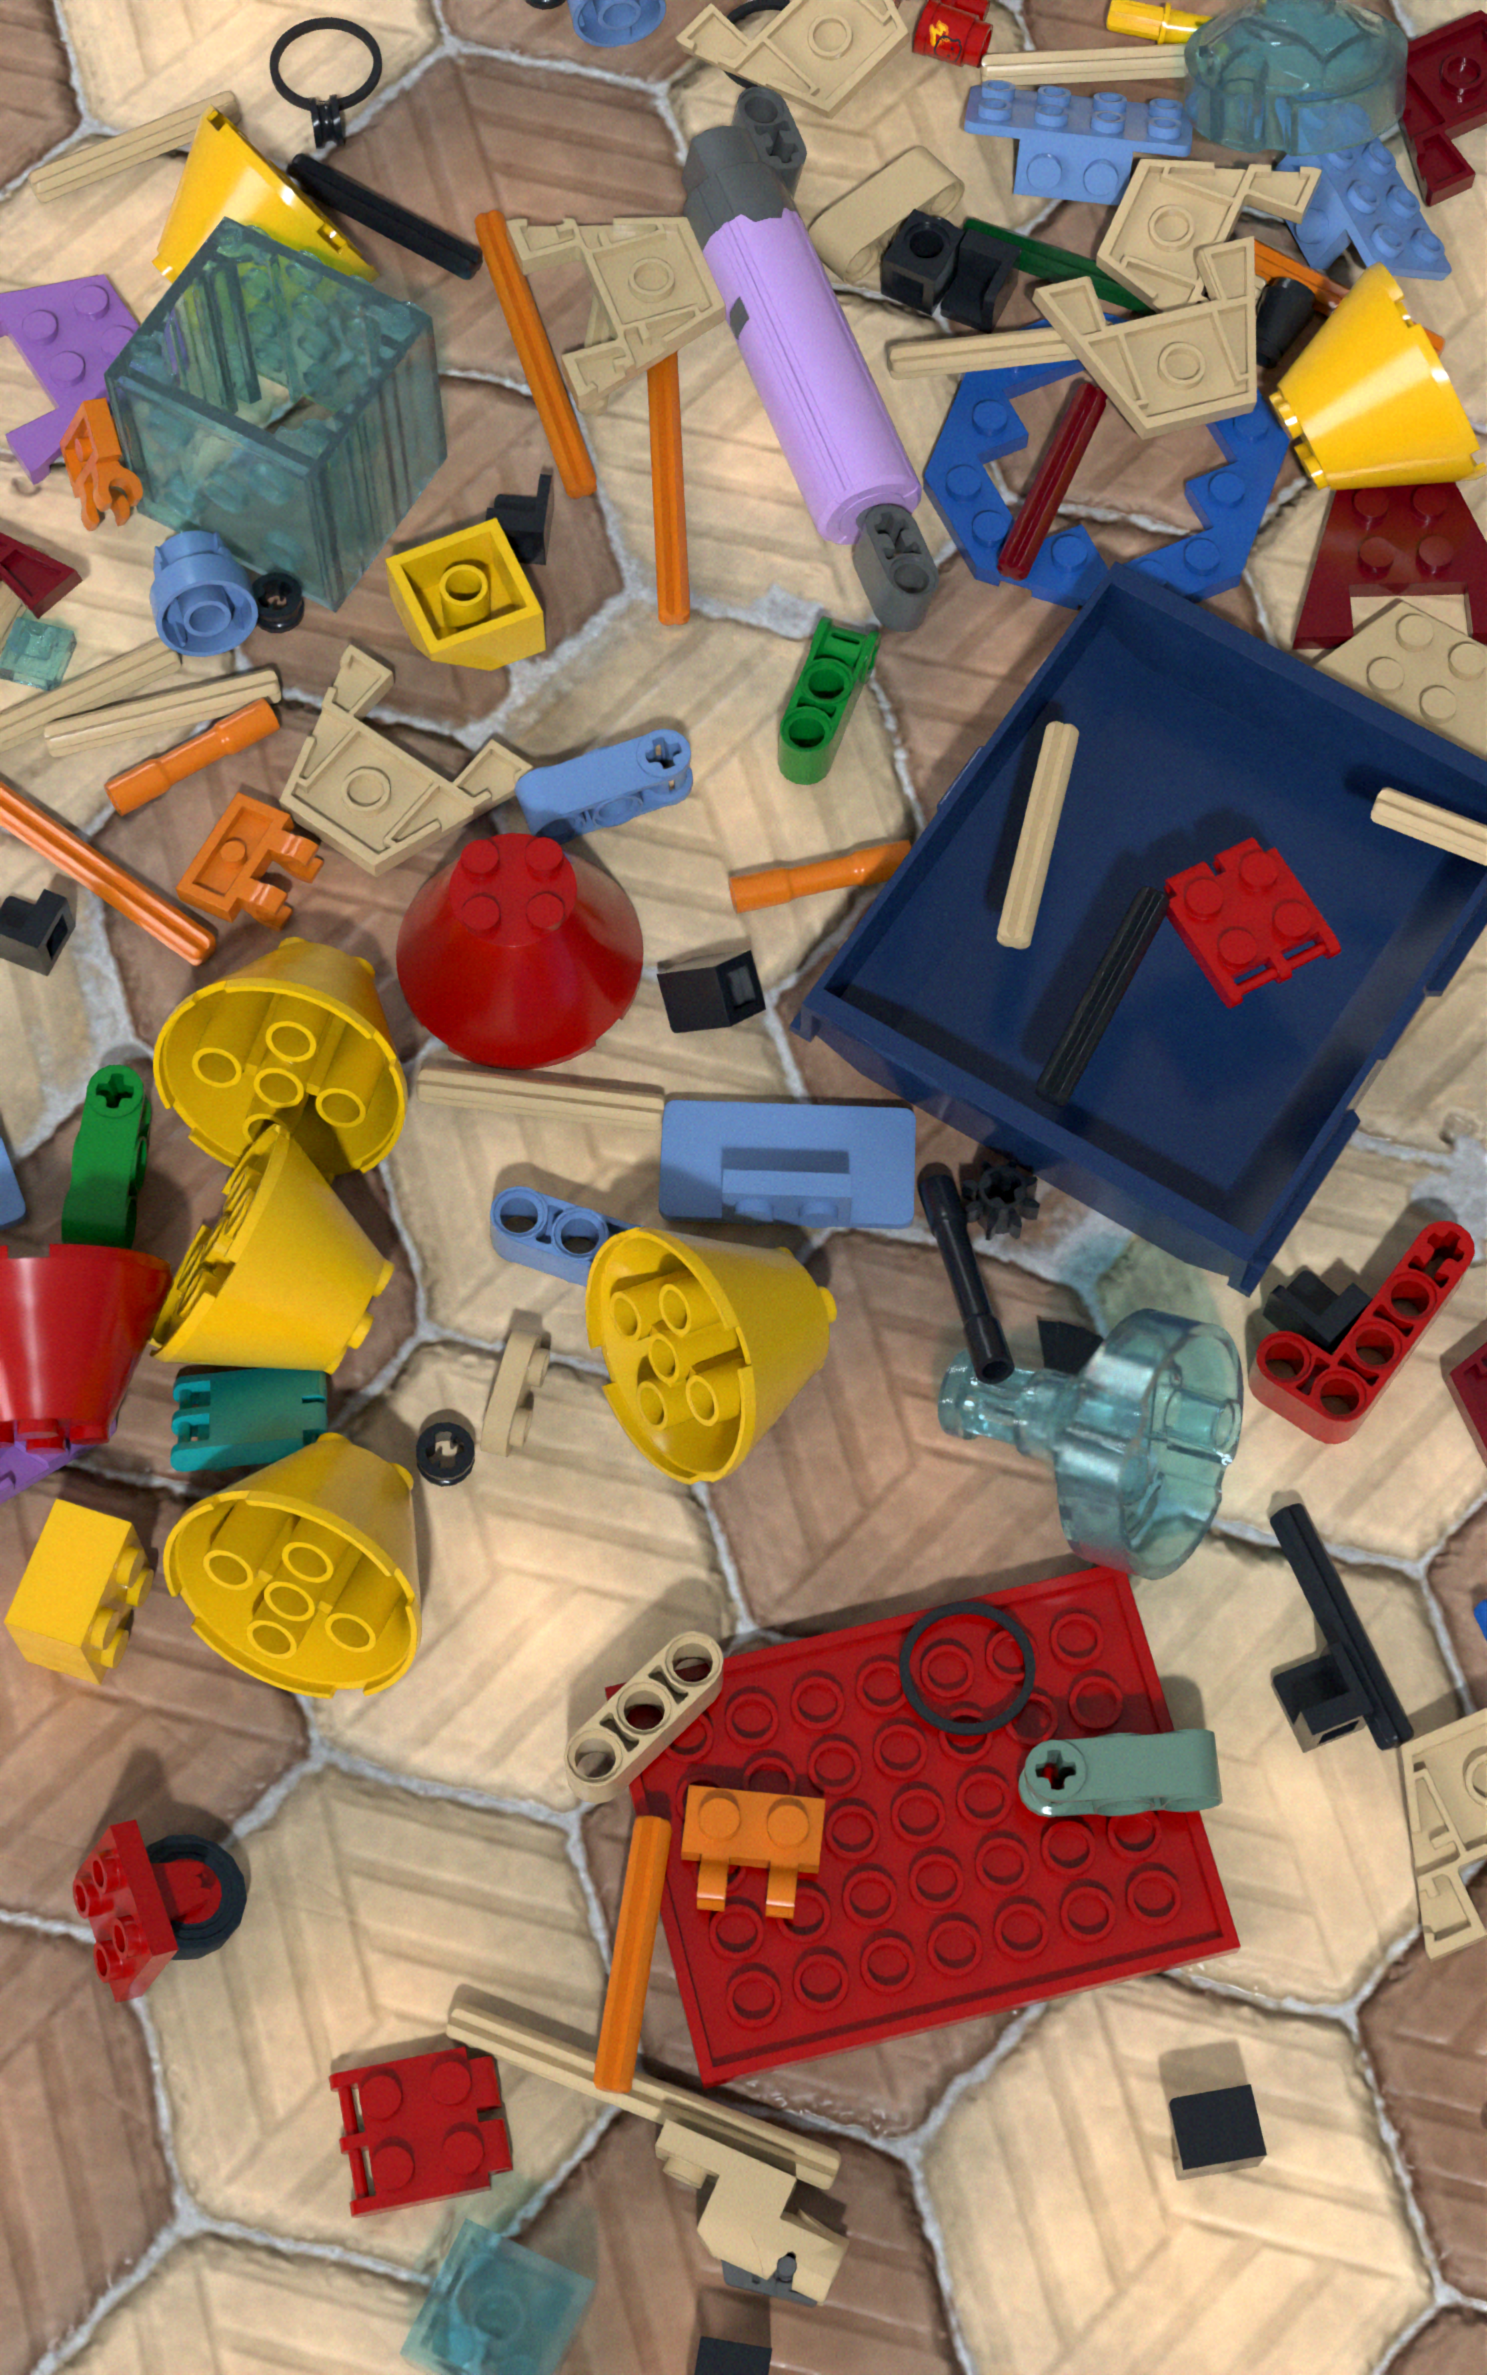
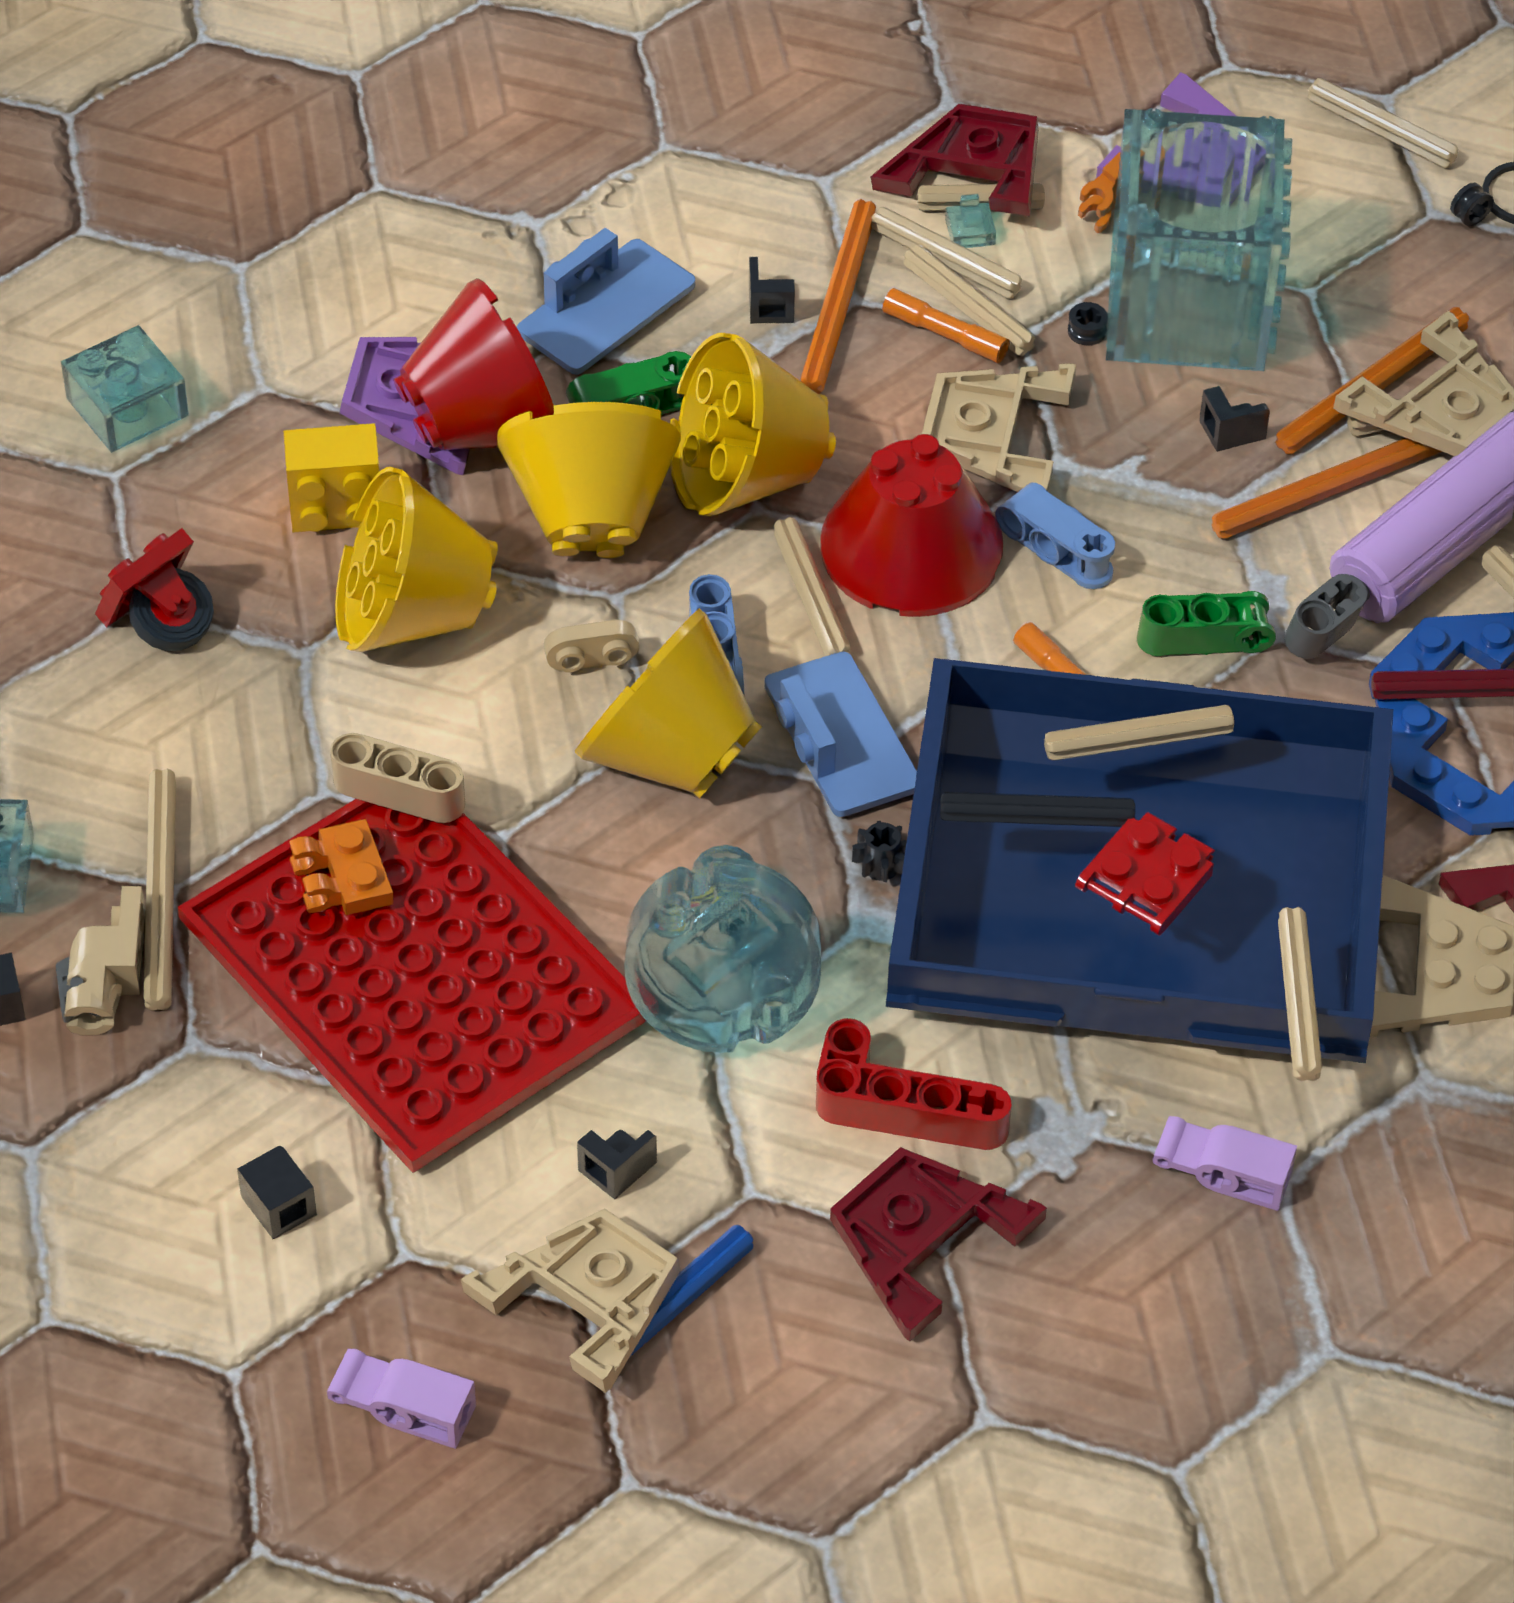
camera: 65 degrees right, 15 degrees down
medium blue piece [149,531,258,657] -> none
yellow cone [151,104,380,337] -> none
teal plate [170,1368,328,1472] -> none
orange plate [175,792,324,932] -> none
black axle [286,153,483,280] -> none
red plate [329,2046,513,2218] -> none
yellow slope [385,518,546,671] -> none
black bush [416,1422,475,1487] -> none
orange axle [593,1816,672,2094] -> none
black panel [657,950,766,1033] -> none
black piece [899,1602,1036,1736] -> none
black piece [918,1174,1015,1384] -> none
sand green piece [1018,1729,1223,1817] -> none
black panel [1262,1270,1372,1355] -> none
black axle [1270,1503,1414,1751] -> none

